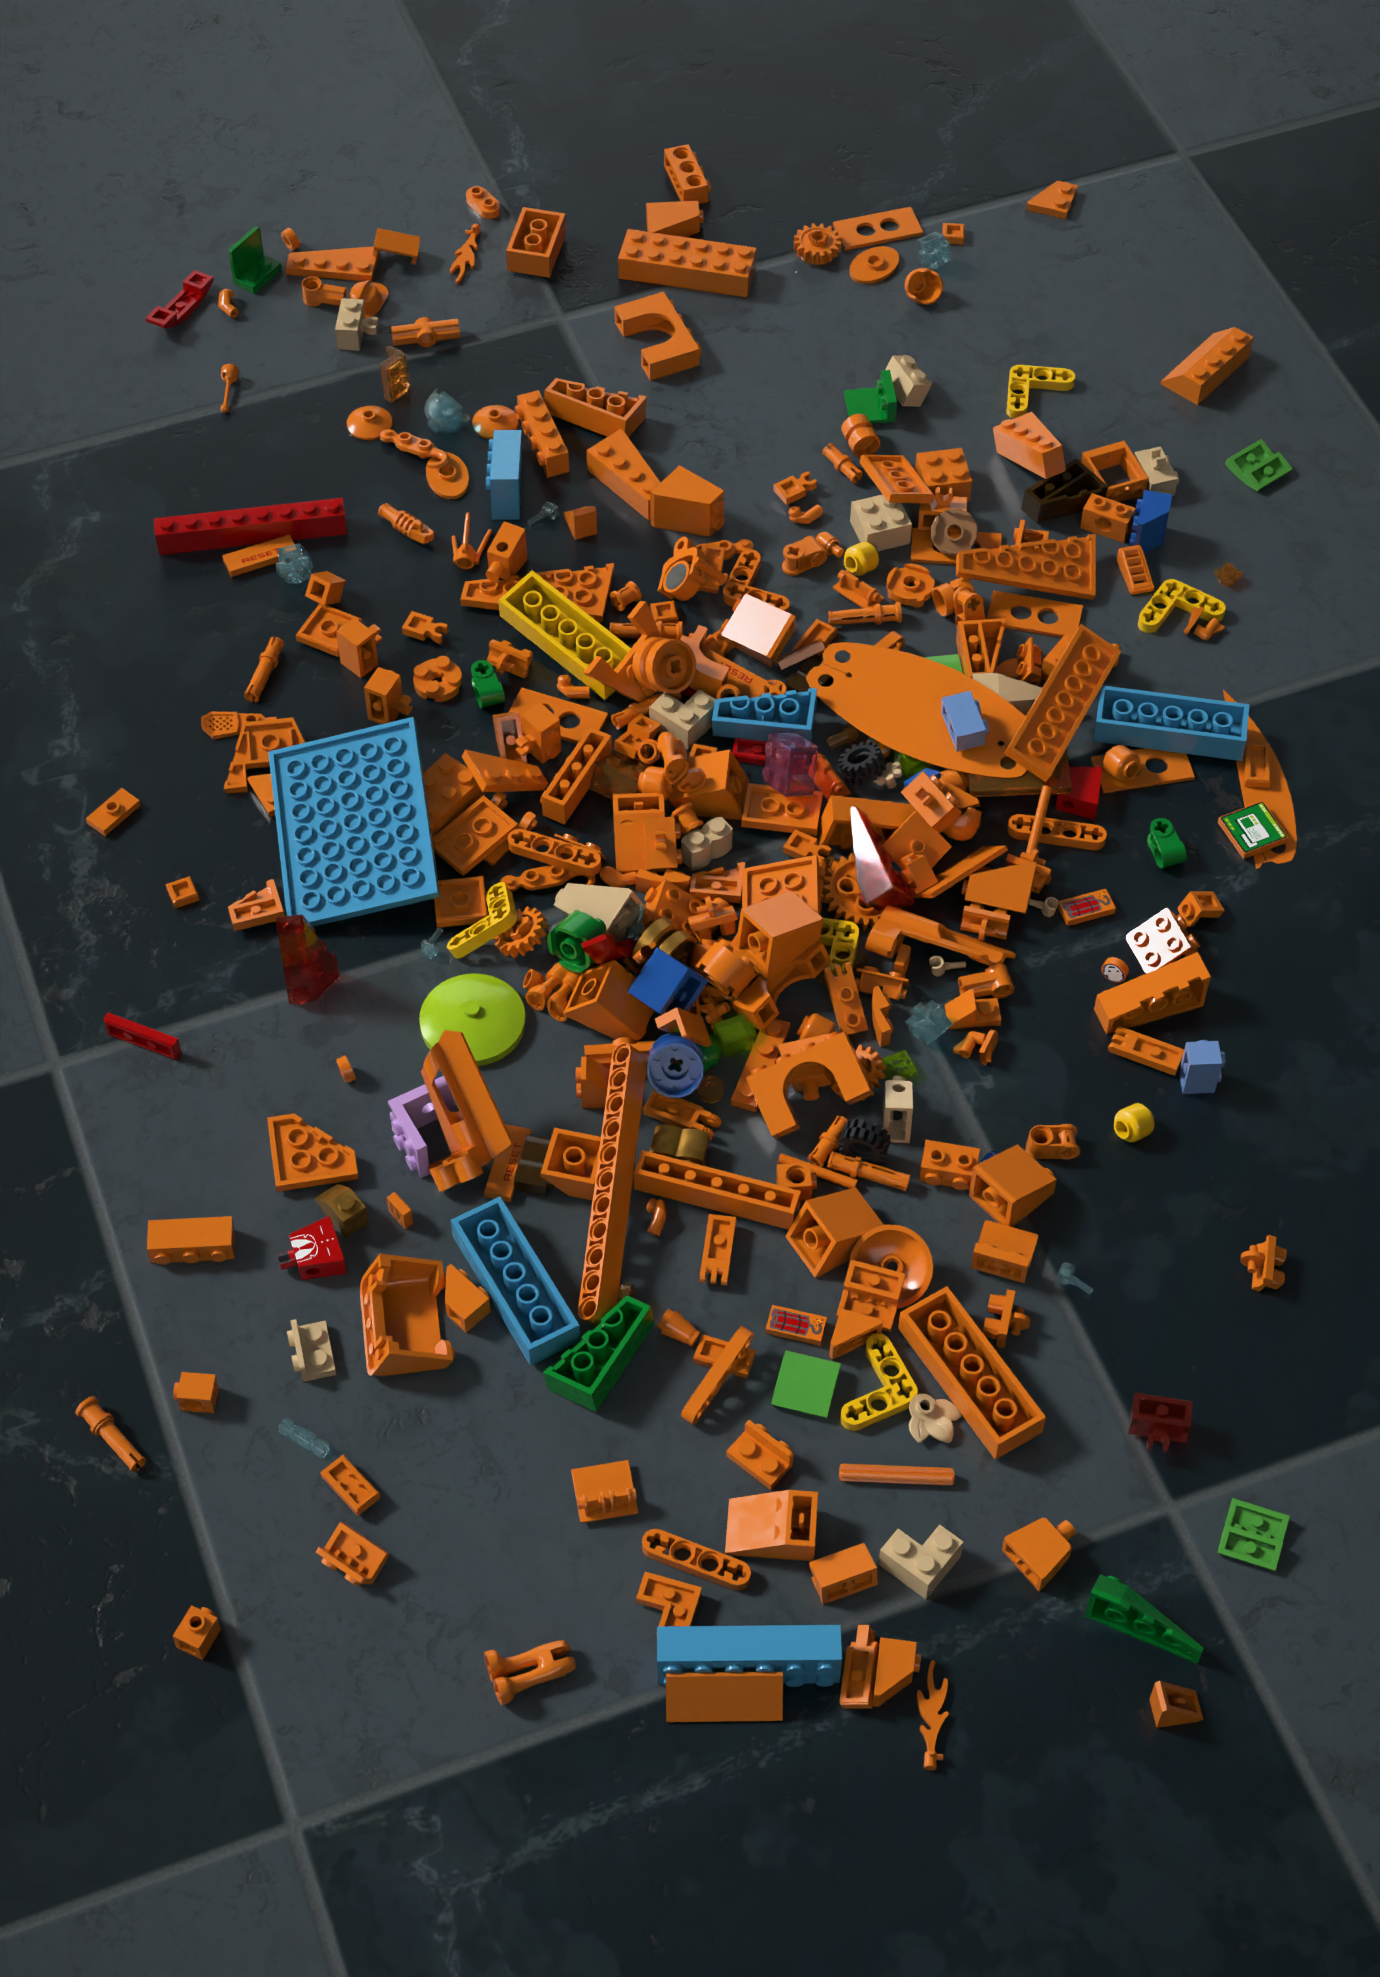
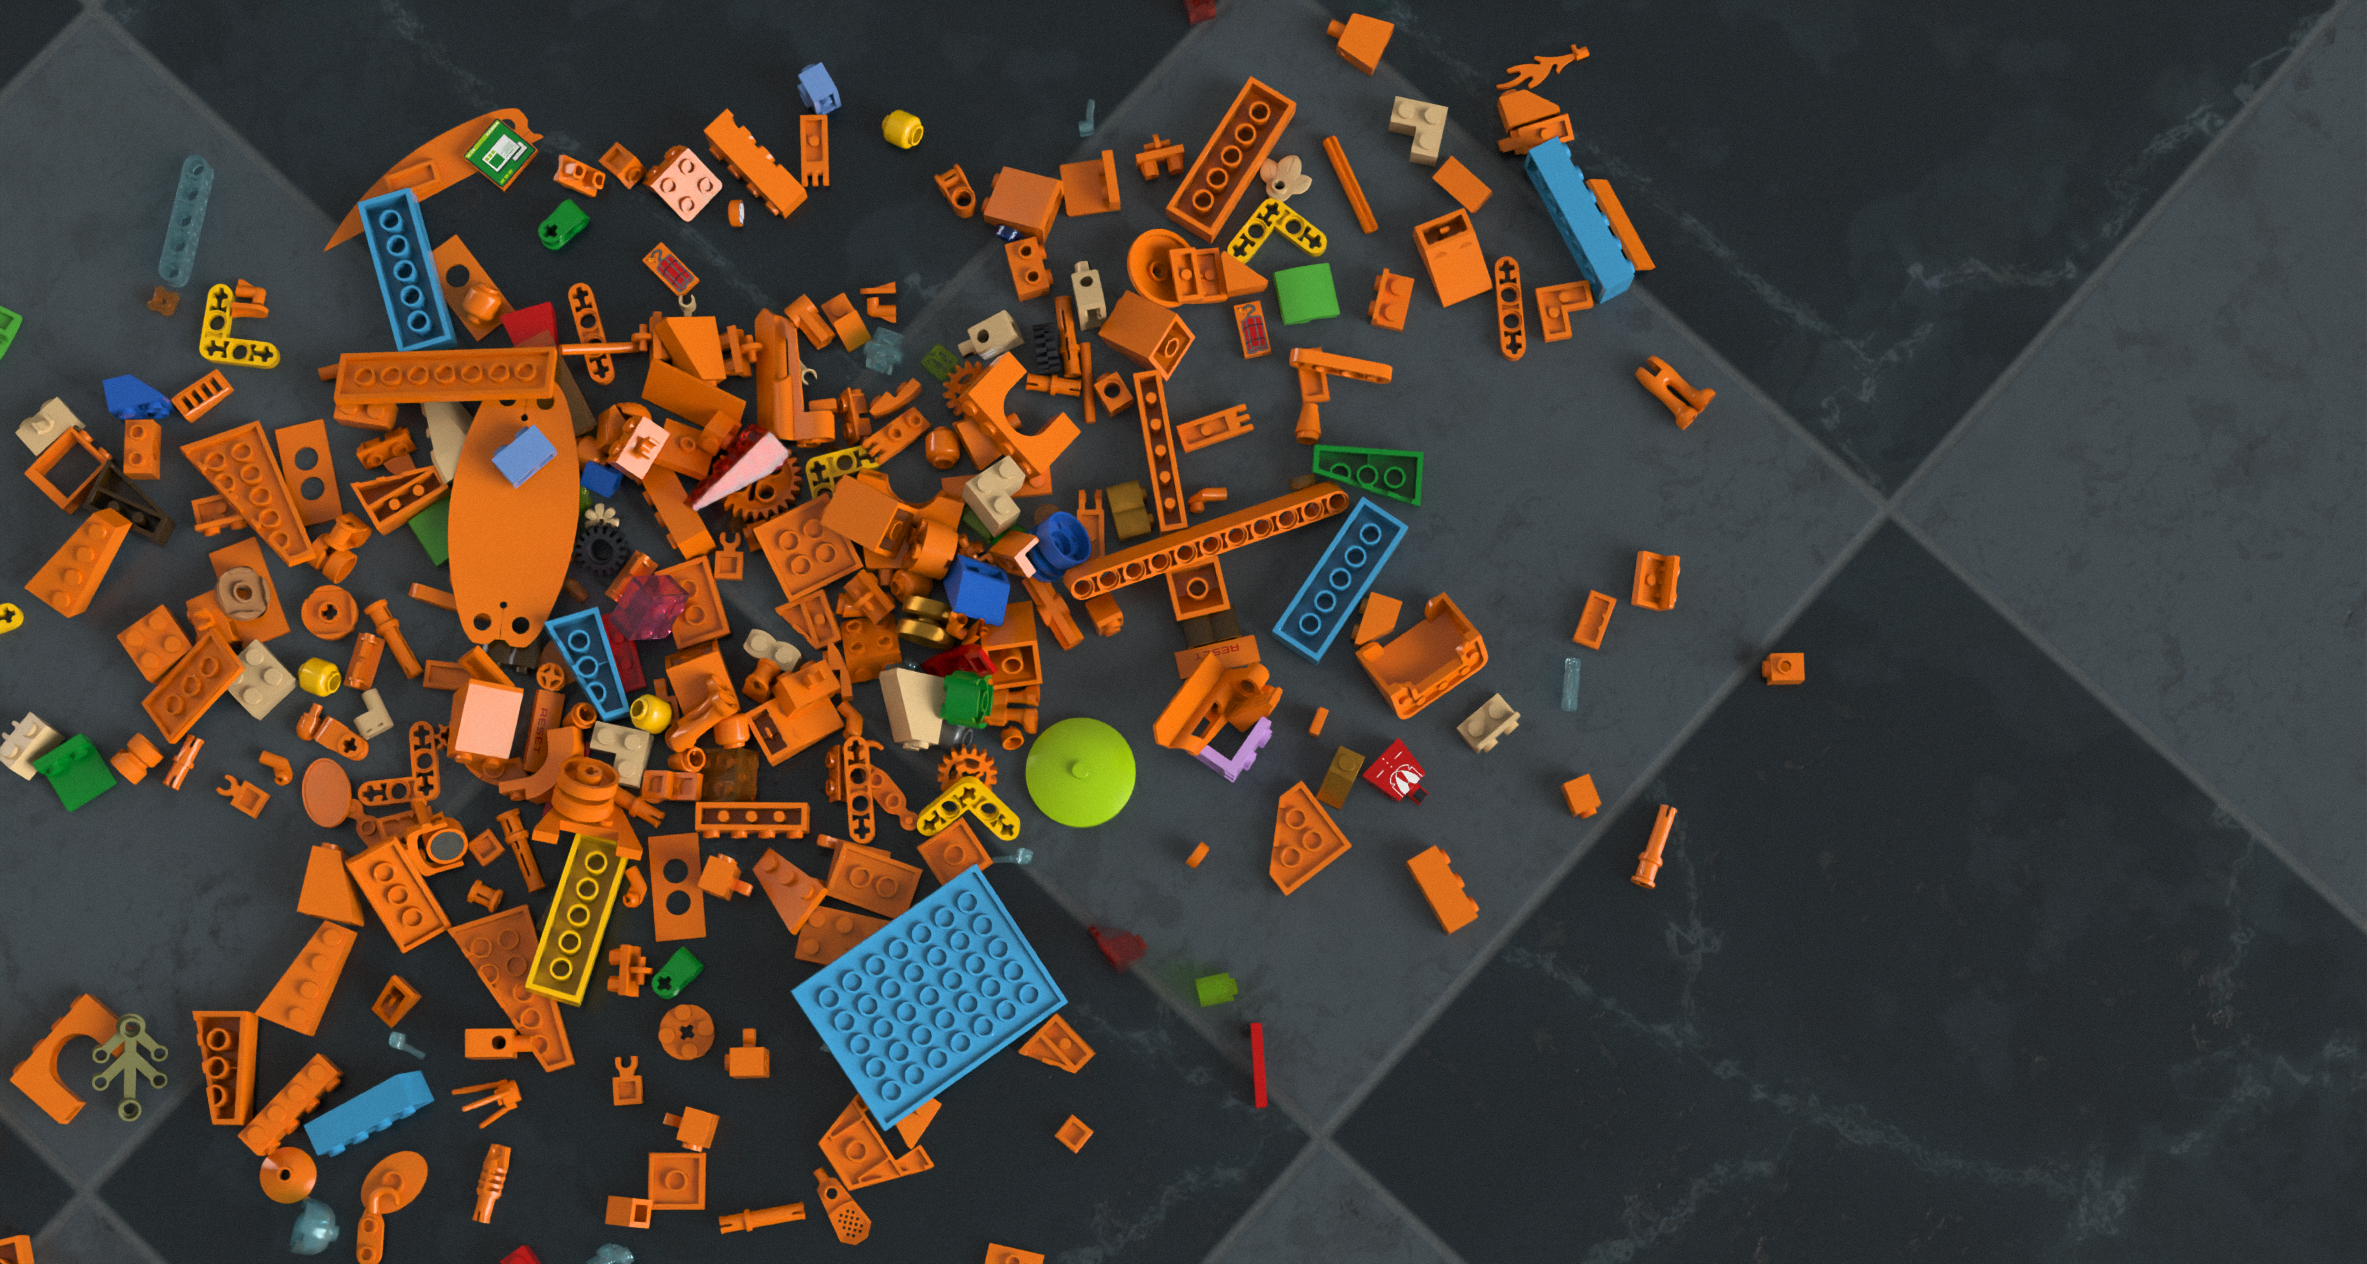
camera: 120 degrees left, 25 degrees up
orange slope [492,711,527,763] -> none
orange hinge [571,1460,638,1524] -> none
none -> olive plant [91,1013,168,1122]
none -> clear light blue beam [159,155,214,288]
none -> orange piece [302,758,352,828]
none -> orange tile [345,834,452,954]
none -> tan piece [353,688,394,740]
none -> orange hips [553,155,605,197]
none -> yellow head [630,694,672,734]
none -> tan brick [962,455,1026,538]
none -> tan torso [1071,261,1107,331]
none -> clear neon green brick [1195,972,1238,1009]
none -> orange slope [1227,687,1283,733]

